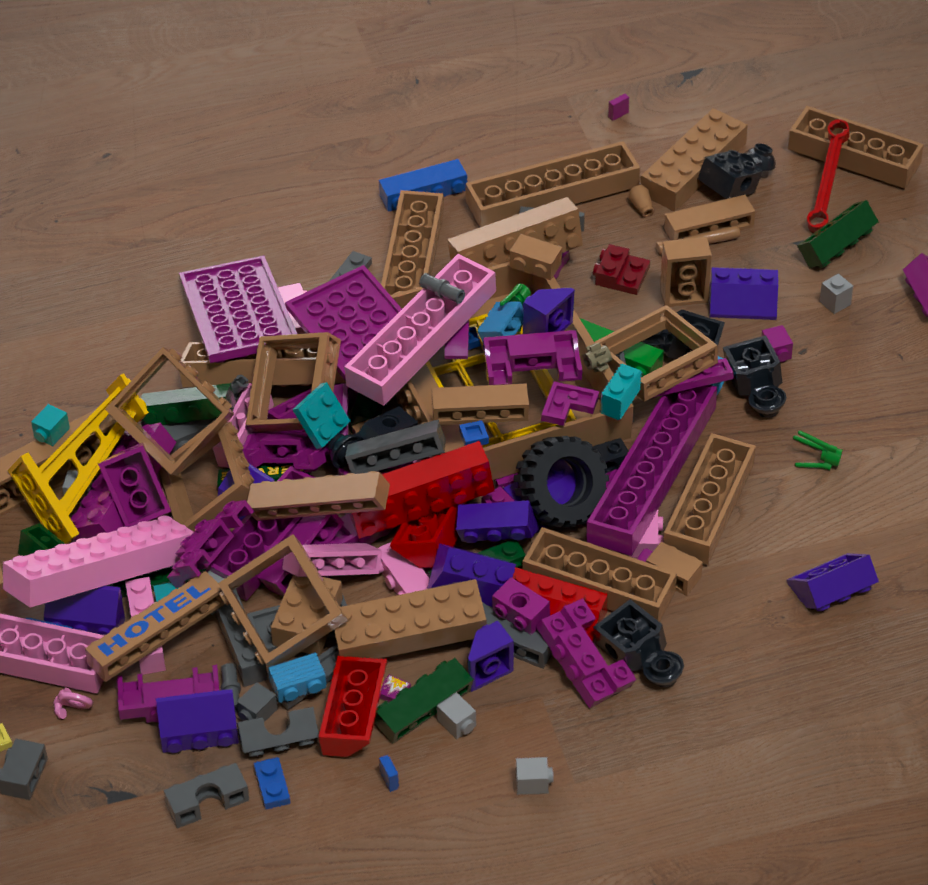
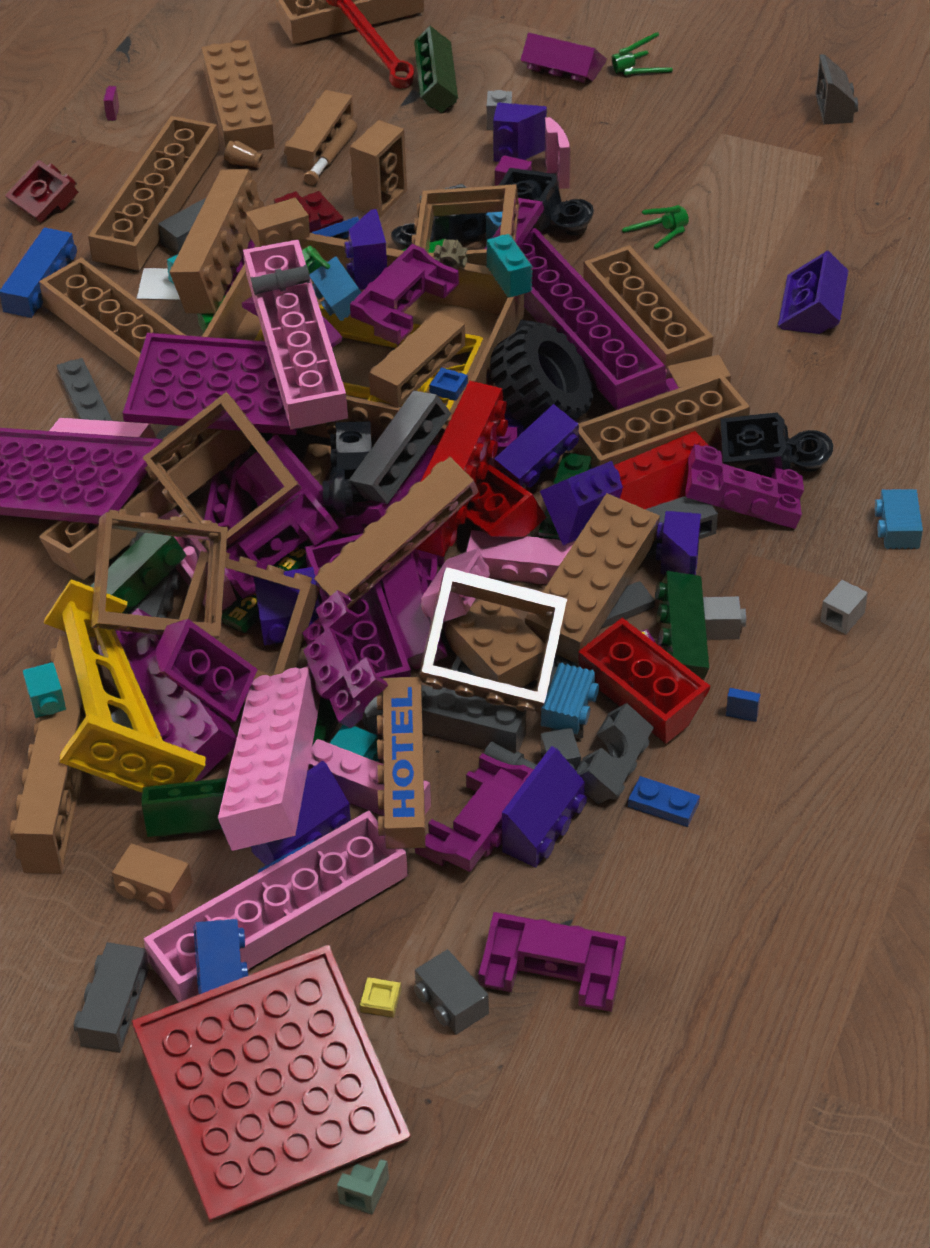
camera: 50 degrees left, 0 degrees up
bright pink piece [53,688,93,719] -> none
dark grey arch [164,763,250,828] -> none
teal plate [292,382,350,449] -> none
magenta brick [492,577,550,635] -> none
magenta plate [541,381,599,426] -> none
black brick [698,143,776,199] -> none
dark purple slope [710,267,778,320] -> none
none -> dark red plate [5,160,79,223]
none -> blue plate [312,216,359,239]
none -> magenta bracket [478,912,626,1012]
none -> dark purple slope [493,102,547,162]
none -> bright pink slope [545,117,570,189]
none -> dark grey tile [602,581,655,628]
none -> dark azure brick [875,489,923,549]

